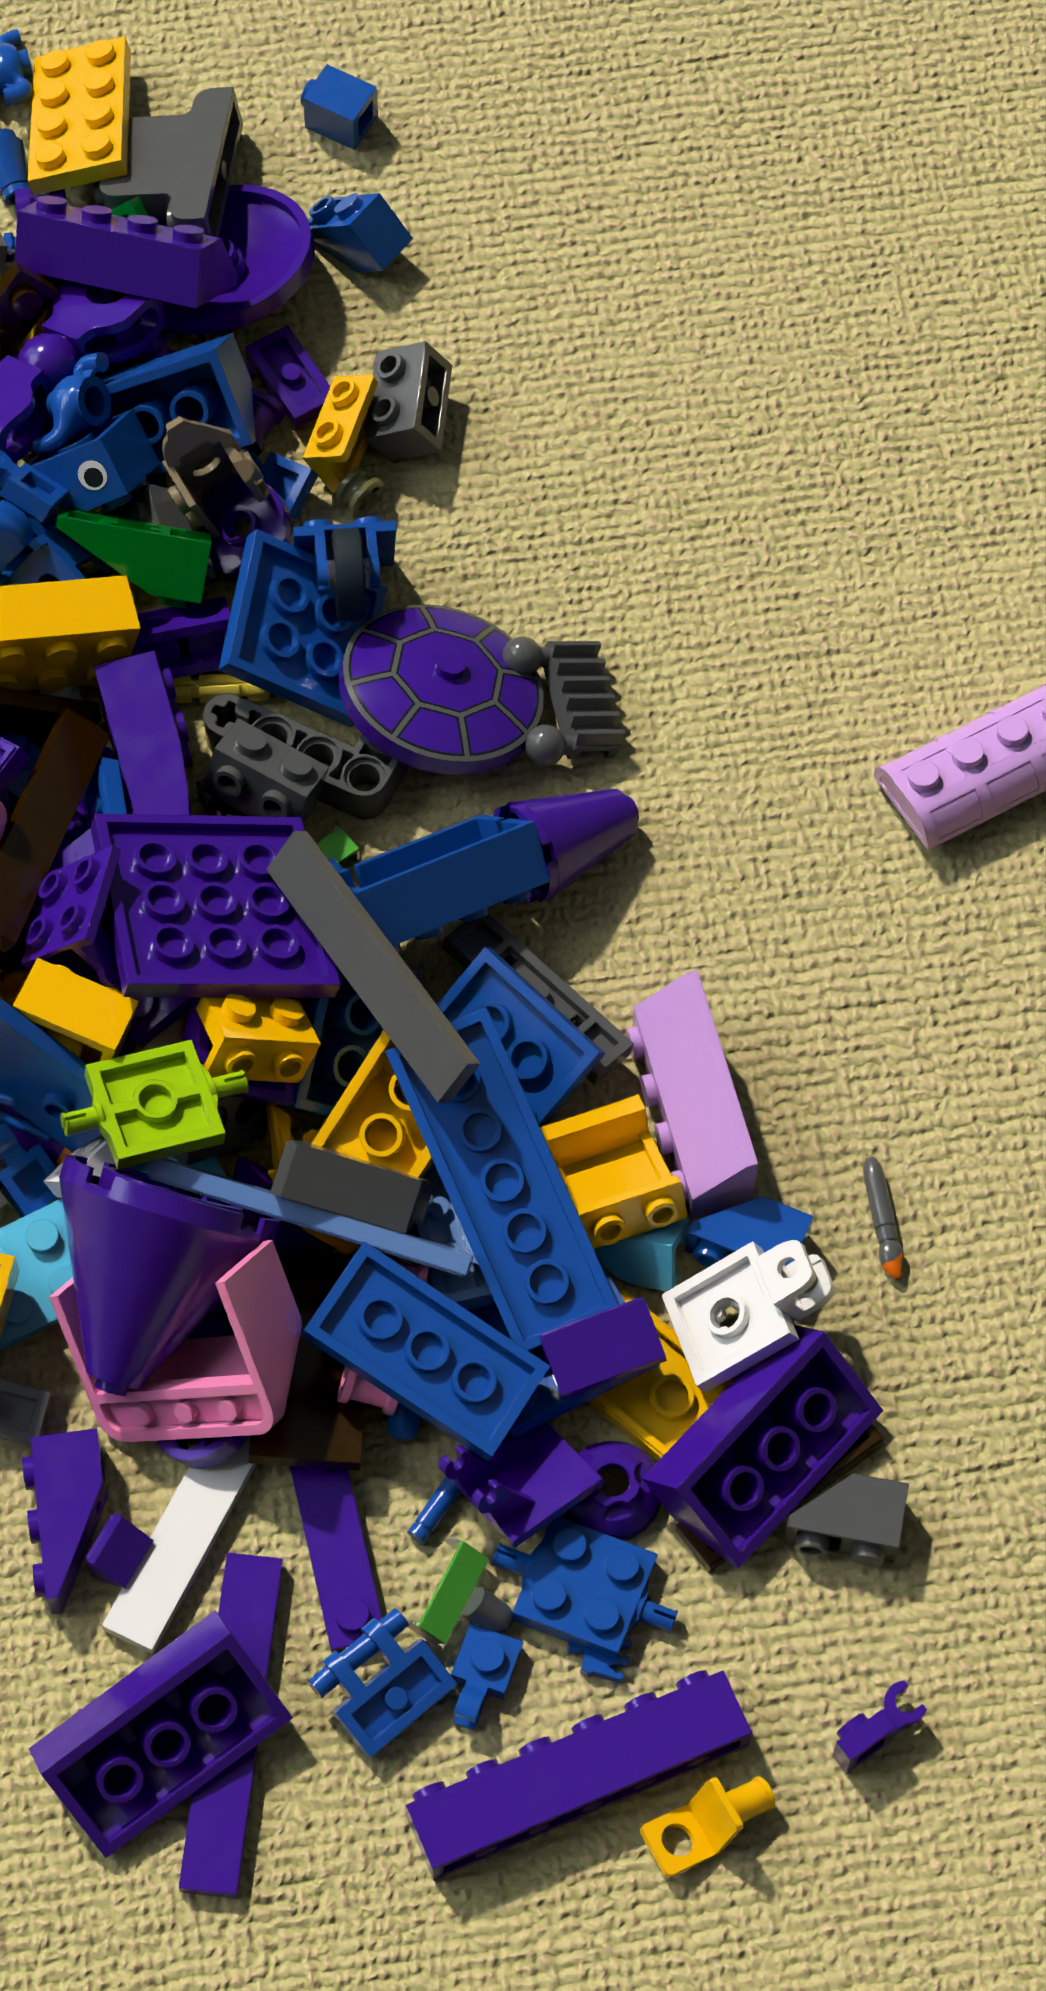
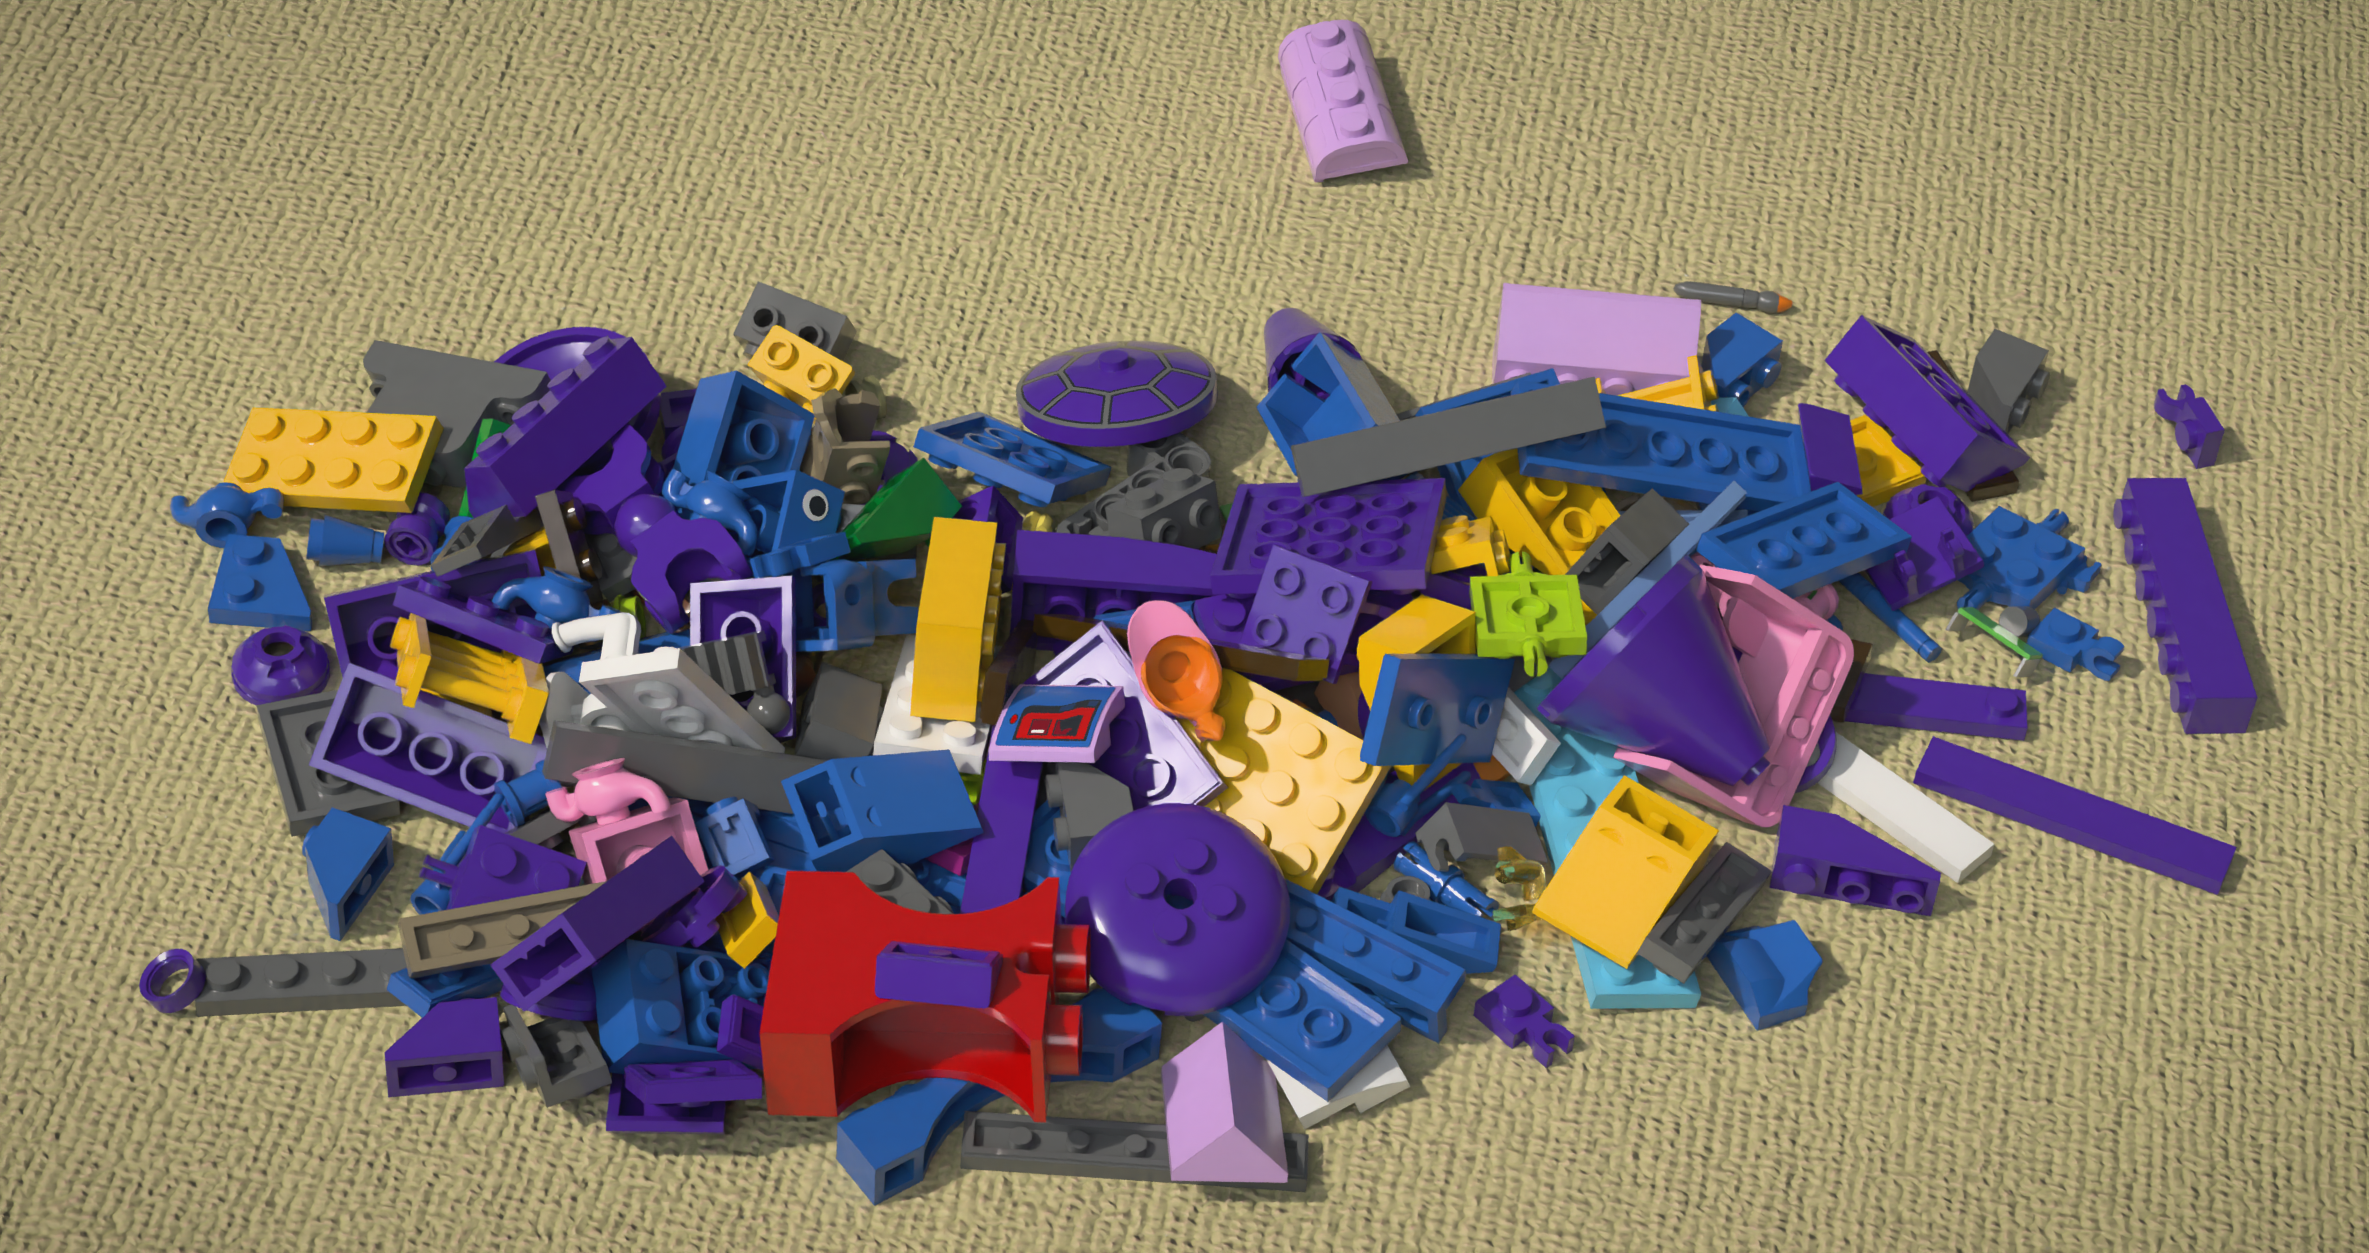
camera: 75 degrees left, 20 degrees down
dark purple slope [29,1610,293,1858] -> none
dark purple slope [85,1513,154,1588] -> none
plate [293,516,397,622] -> none
blue brick [300,64,378,150] -> none
blue plate [307,1608,457,1758] -> none
blue slope [308,193,413,273] -> none
dark grey gear [502,636,625,766] -> none
yellow bracket [640,1776,775,1878] -> none
white plate [661,1240,836,1393] -> none

